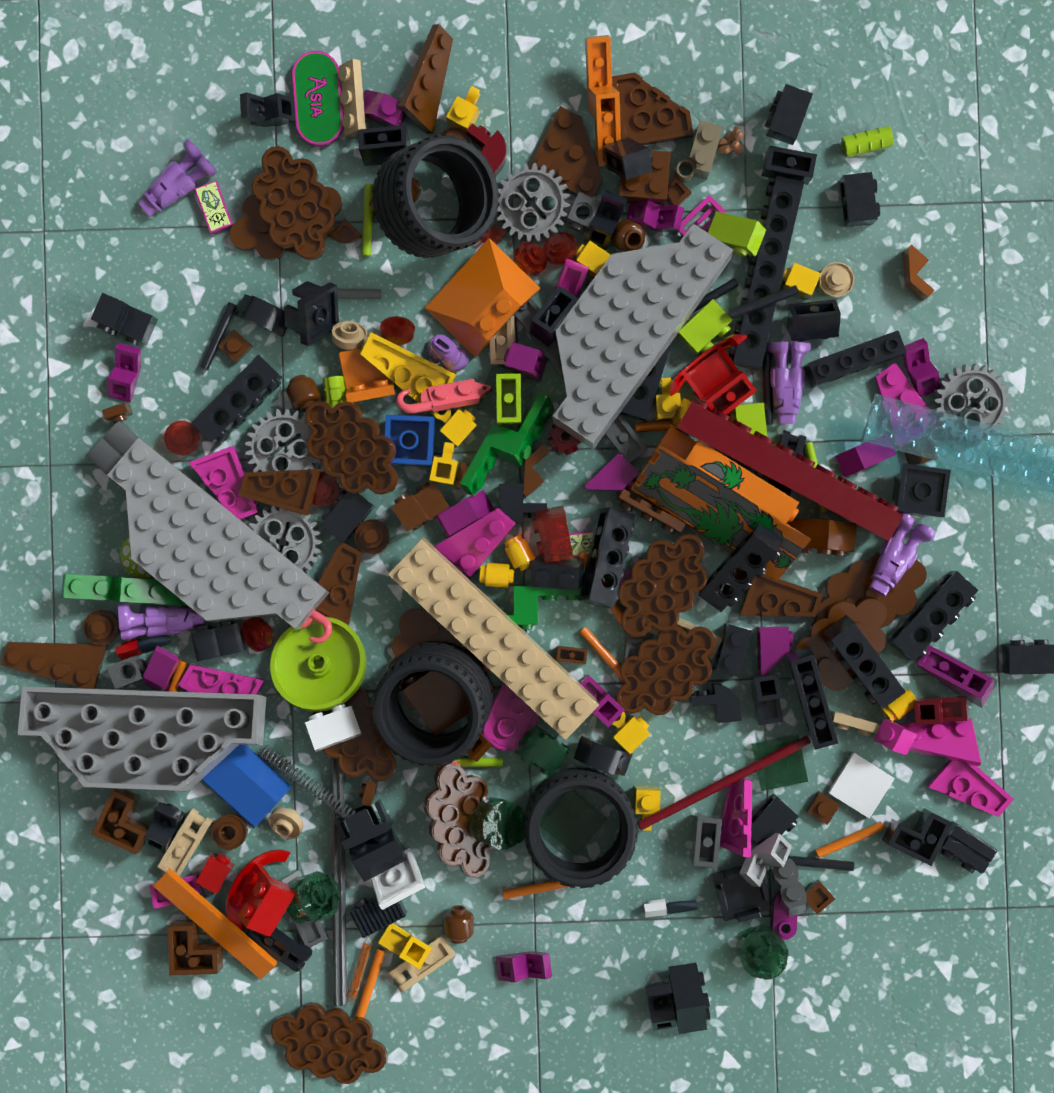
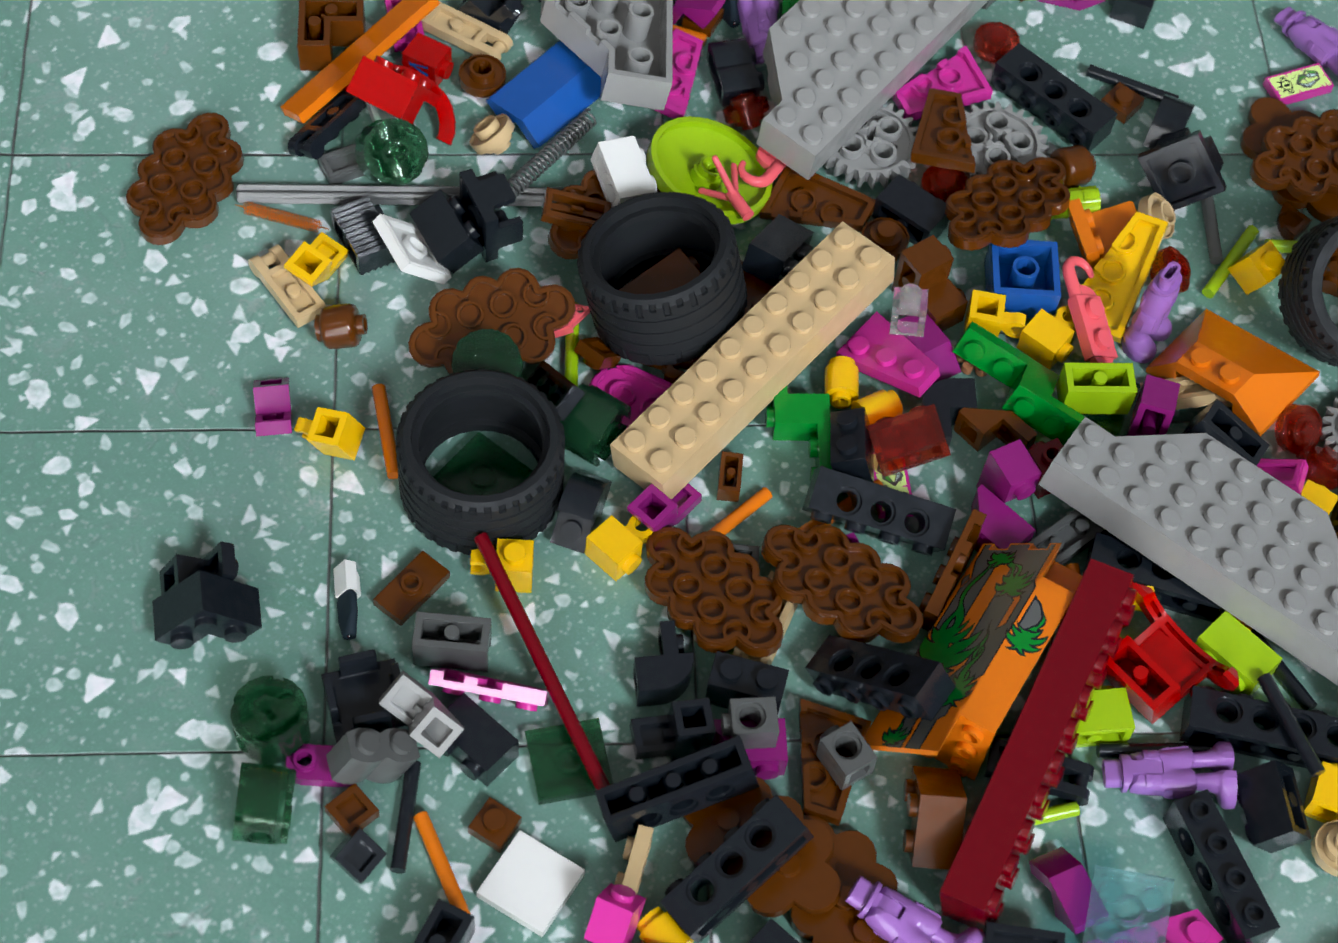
camera: 85 degrees right, 30 degrees down
orange bar [355,948,386,1018] -> none
reddish brown plate [359,778,378,807] -> none
clear red tile [479,227,507,245] -> none
none -> clear green brick [232,762,296,845]
none -> yellow brick [294,407,365,461]
none -> black plate [329,827,387,884]
none -> reddish brown plate [373,551,450,626]
none -> black tile [526,360,585,421]
none -> reddish brown tile [540,187,612,232]
none -> coral plant [698,155,754,221]
none -> dark grey brick [721,697,779,749]
none -> black brick [742,214,814,287]
none -> dark grey brick [816,721,878,791]
none -> clear brick [889,284,928,337]
none -> magenta slope [976,439,1042,503]
none -> lime bar [1202,225,1259,298]
none -> yellow brick [1228,240,1285,295]

